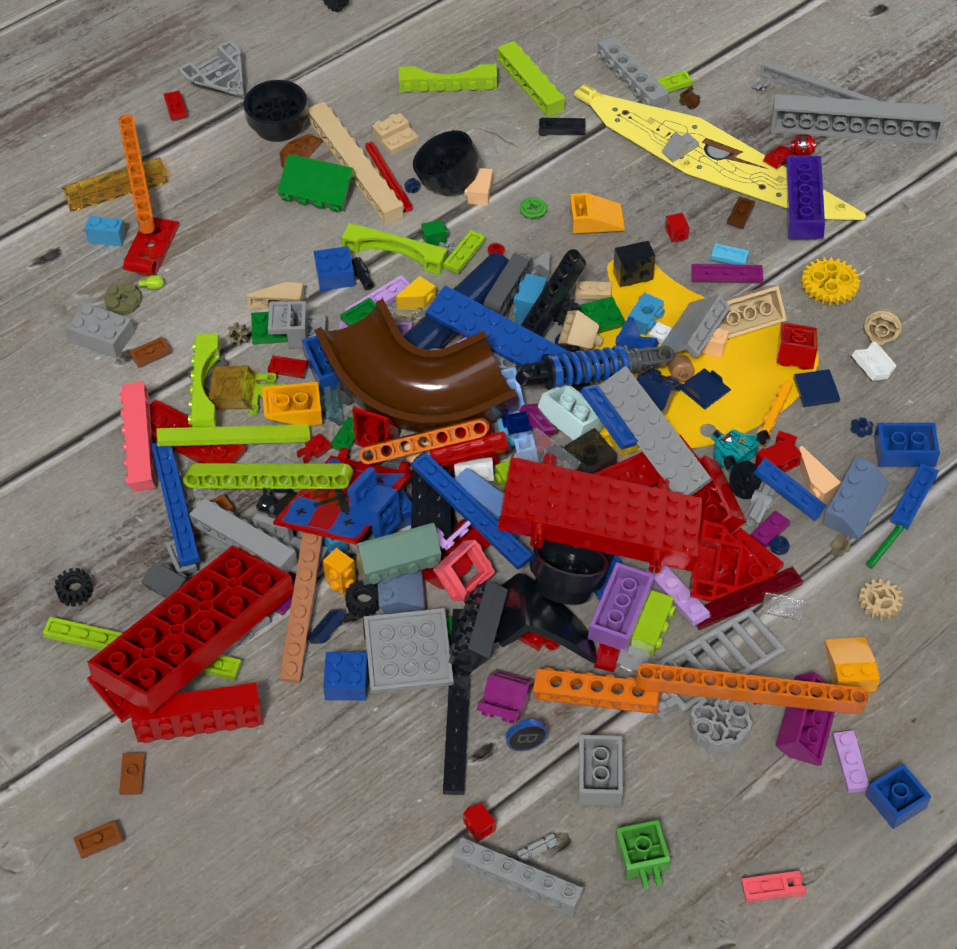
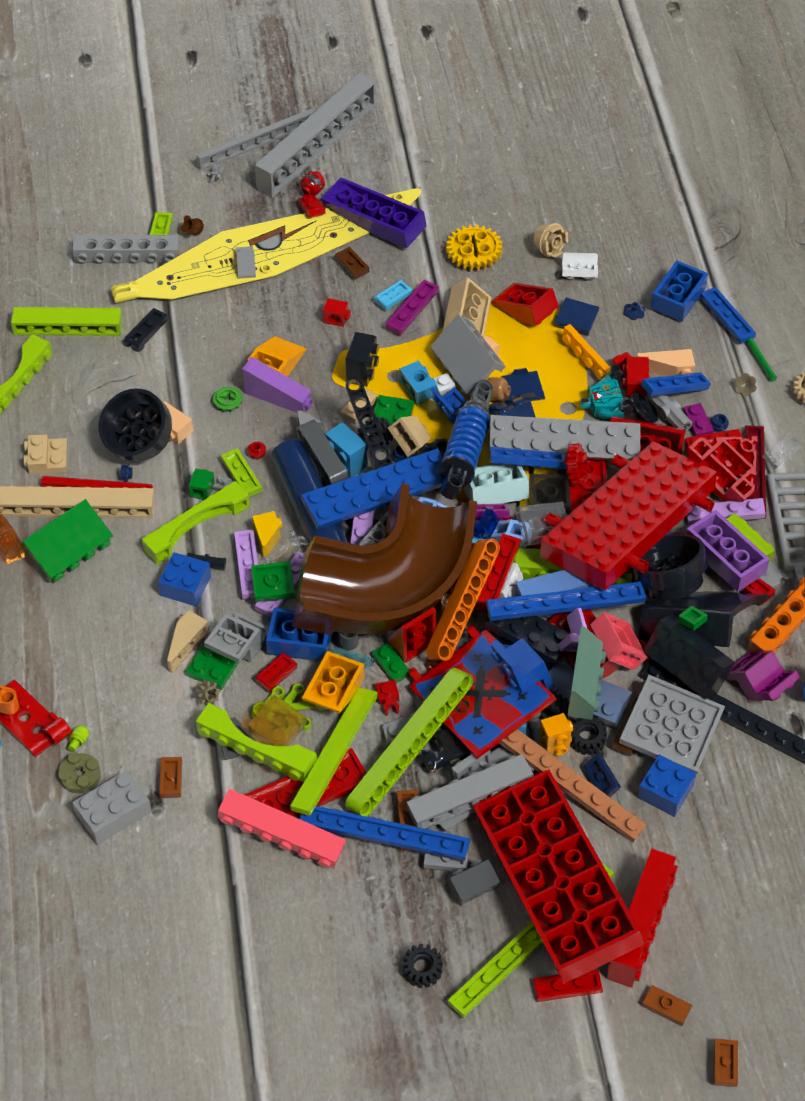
camera: 60 degrees left, 0 degrees up
sand blue slope [823,456,889,540] -> none
none -> medium lavender slope [242,357,313,413]
none -> red gear [564,443,589,485]
none -> green plate [678,606,707,631]

